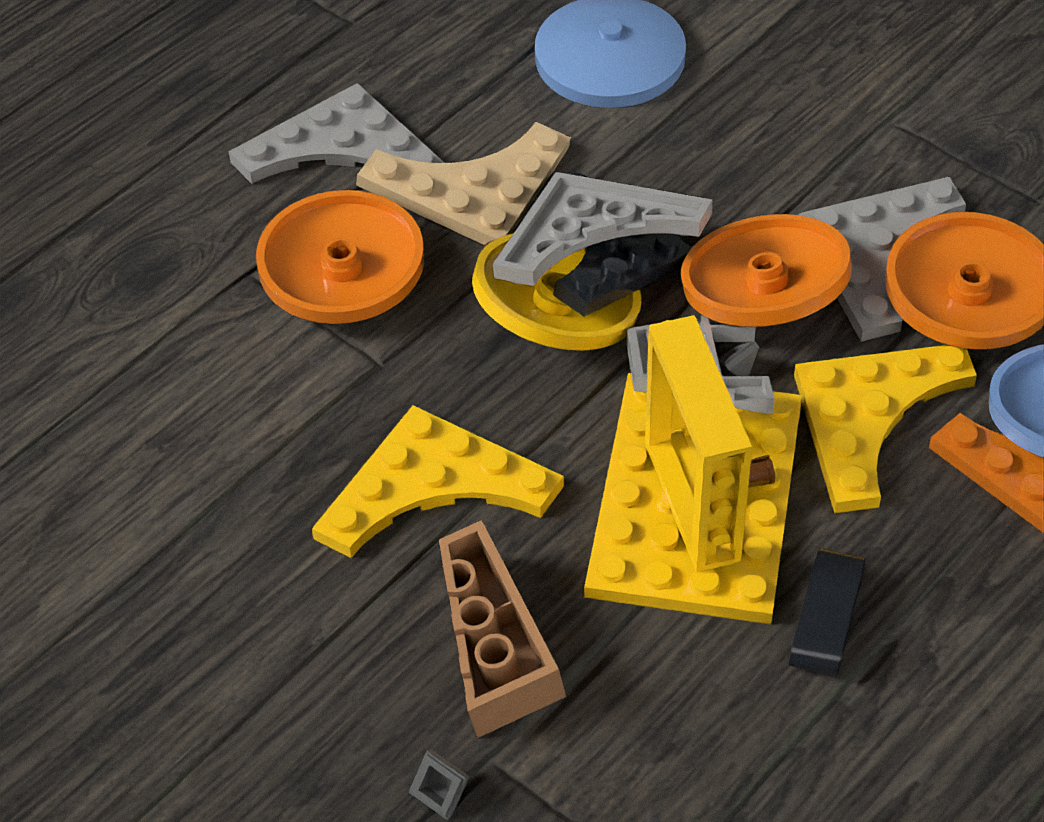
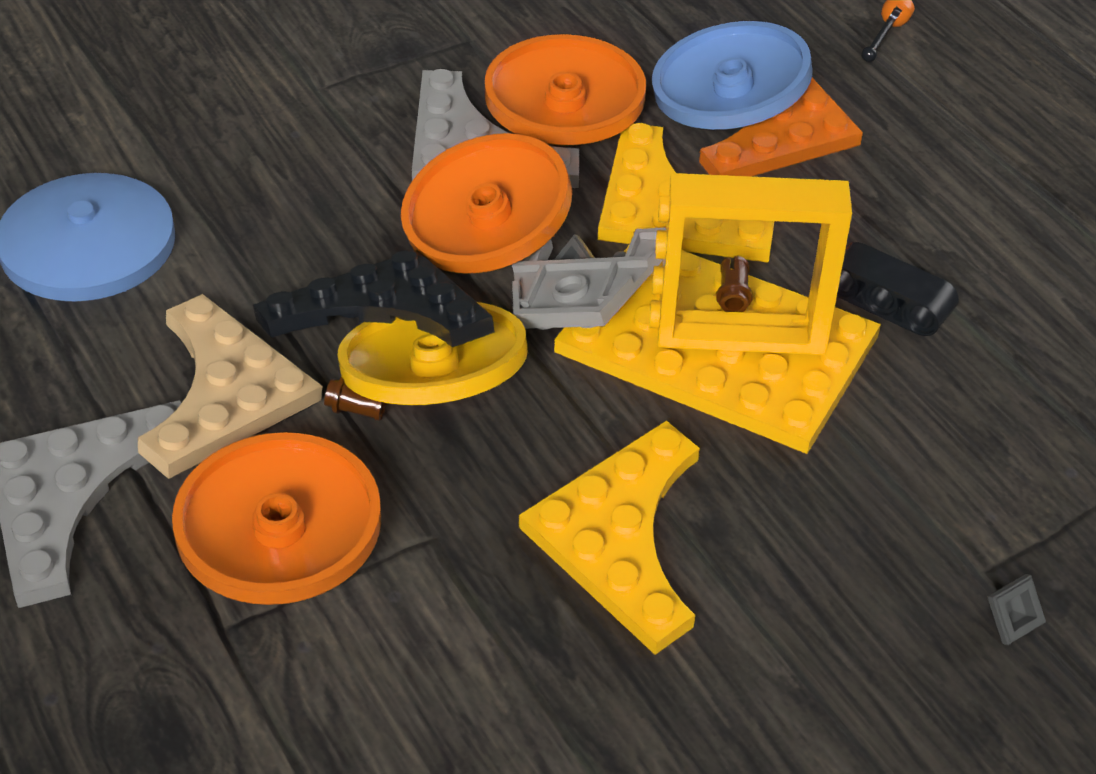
camera: 75 degrees left, 5 degrees down
medium nougat wedge [439,520,566,738] -> none
light grey plate [493,172,712,286] -> none

